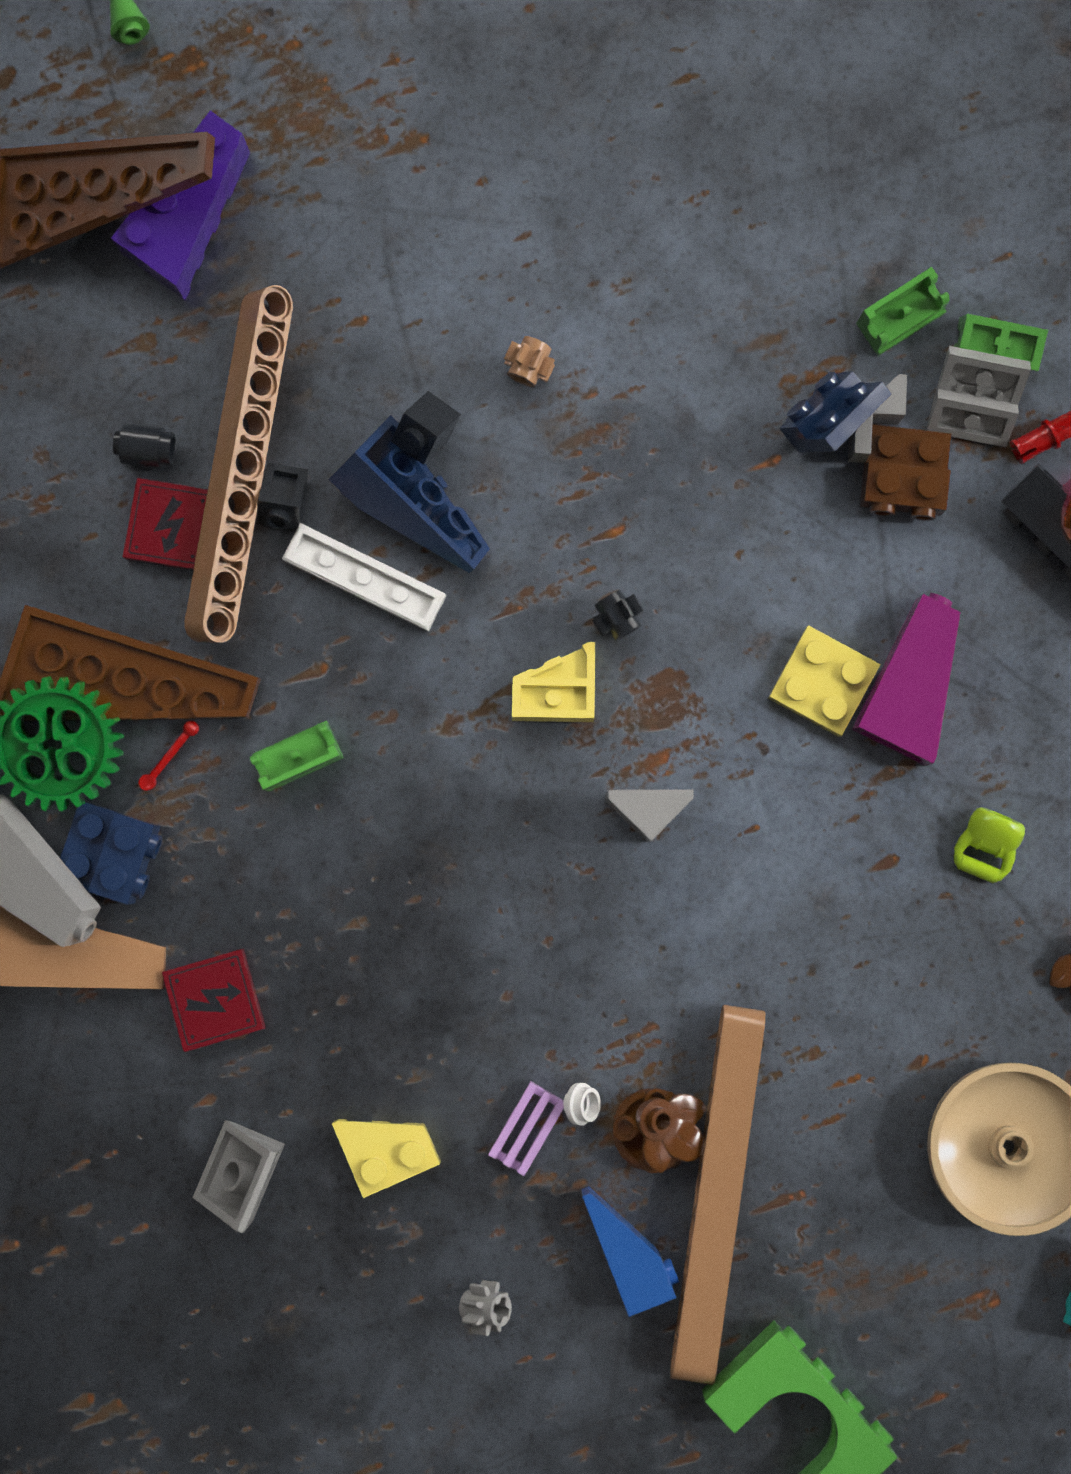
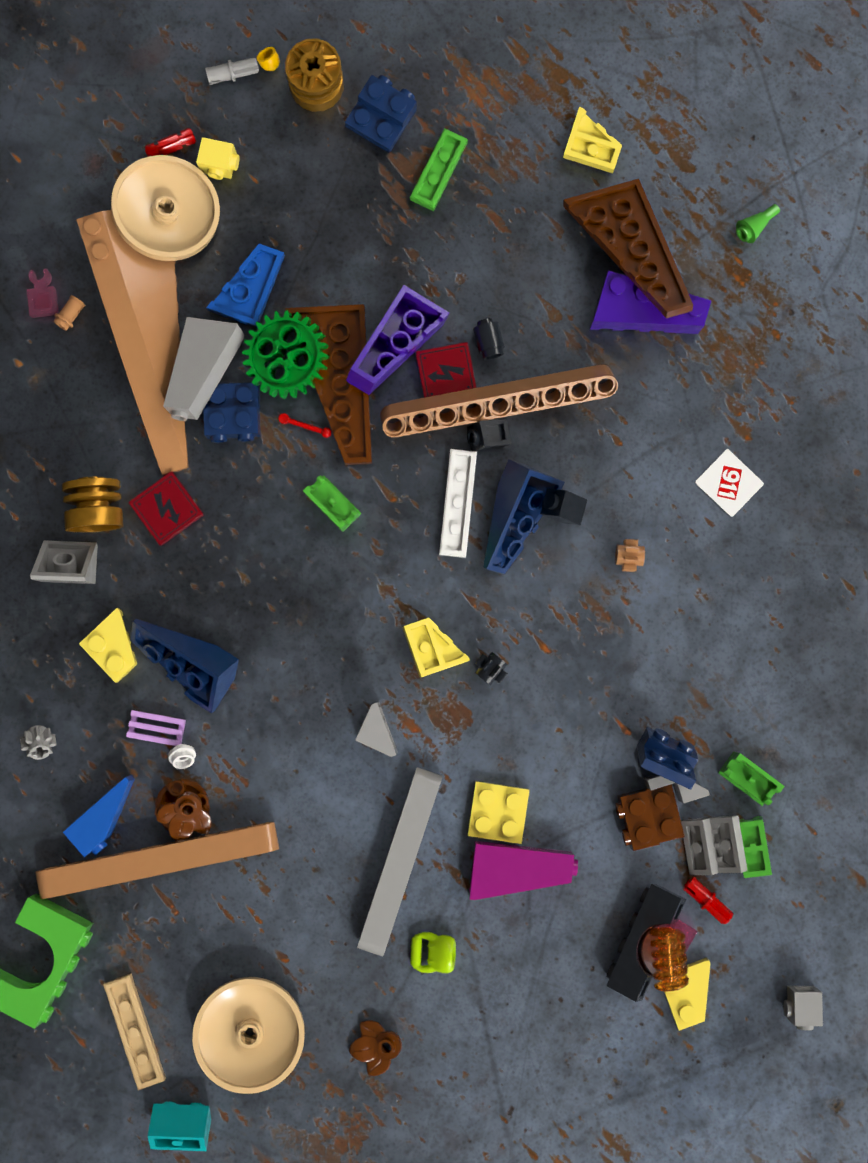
camera: 65 degrees right, 0 degrees up
none -> pearl gold wheel [62,476,124,532]
none -> tan tile [103,973,166,1090]
none -> dark blue wedge [130,619,239,714]
none -> dark purple wedge [346,285,450,395]
none -> light grey beam [357,767,442,957]
none -> white sticker [695,449,764,517]

